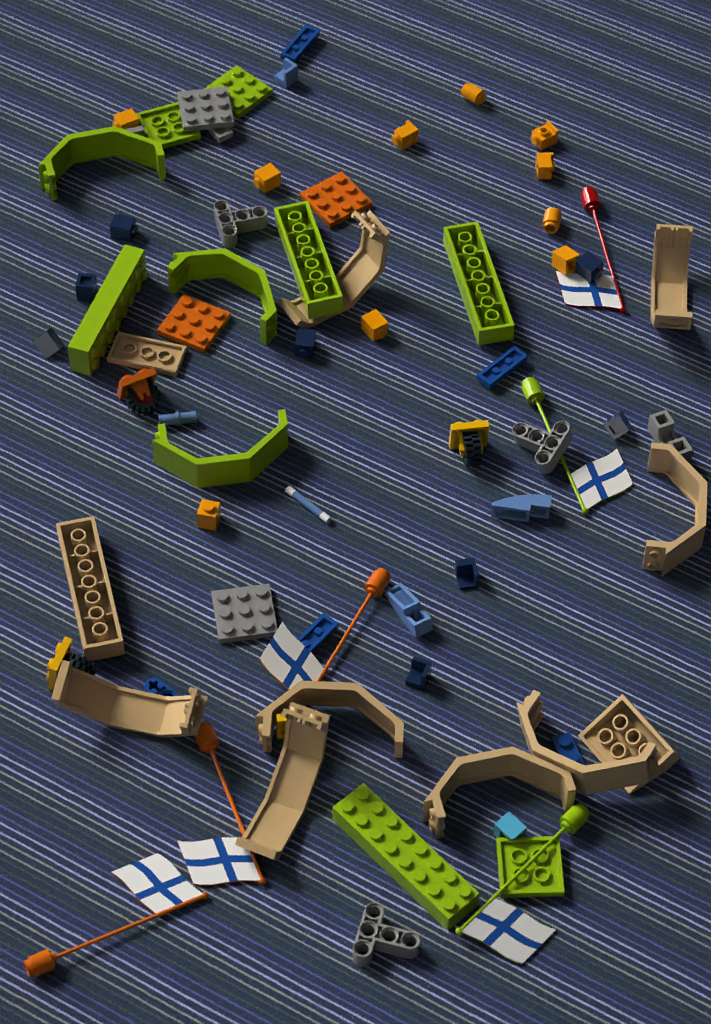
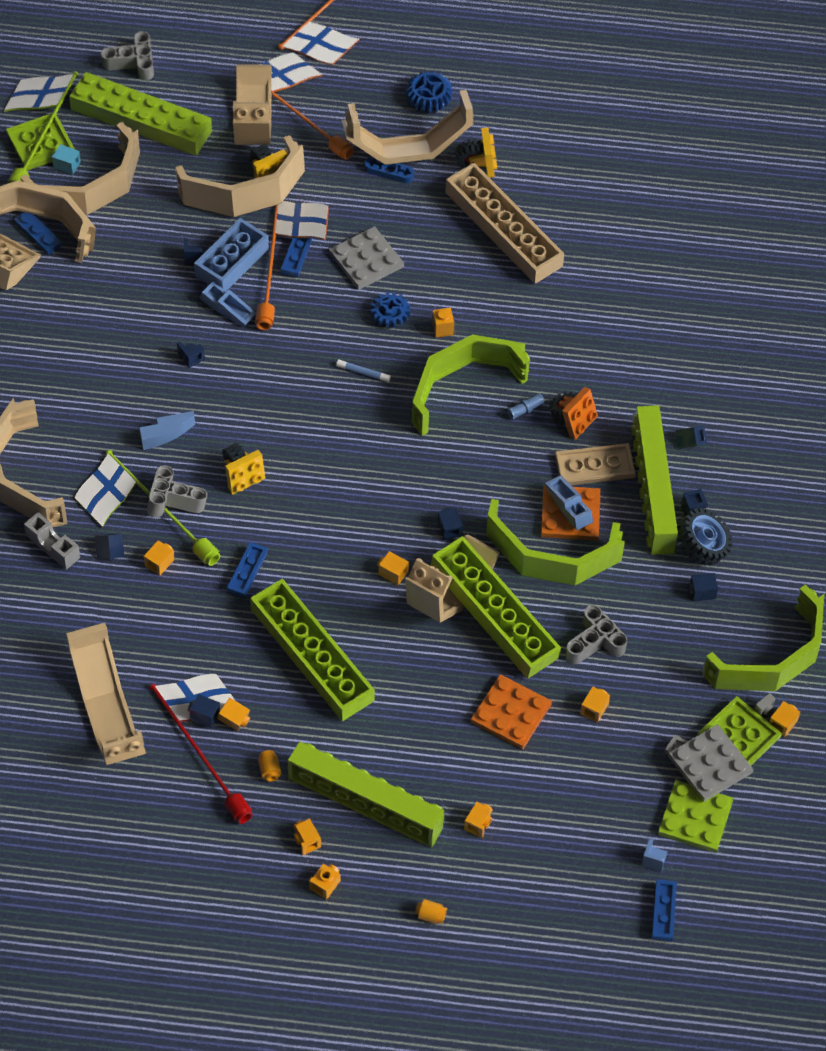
camera: 155 degrees right, 5 degrees up
none -> light orange brick [144,540,174,576]
none -> medium blue brick [194,218,269,291]
none -> lime brick [288,741,444,848]
none -> blue gear [371,292,410,328]
none -> blue gear [405,71,452,113]
none -> medium blue slope [545,475,593,530]
none -> black wheel [677,508,733,566]

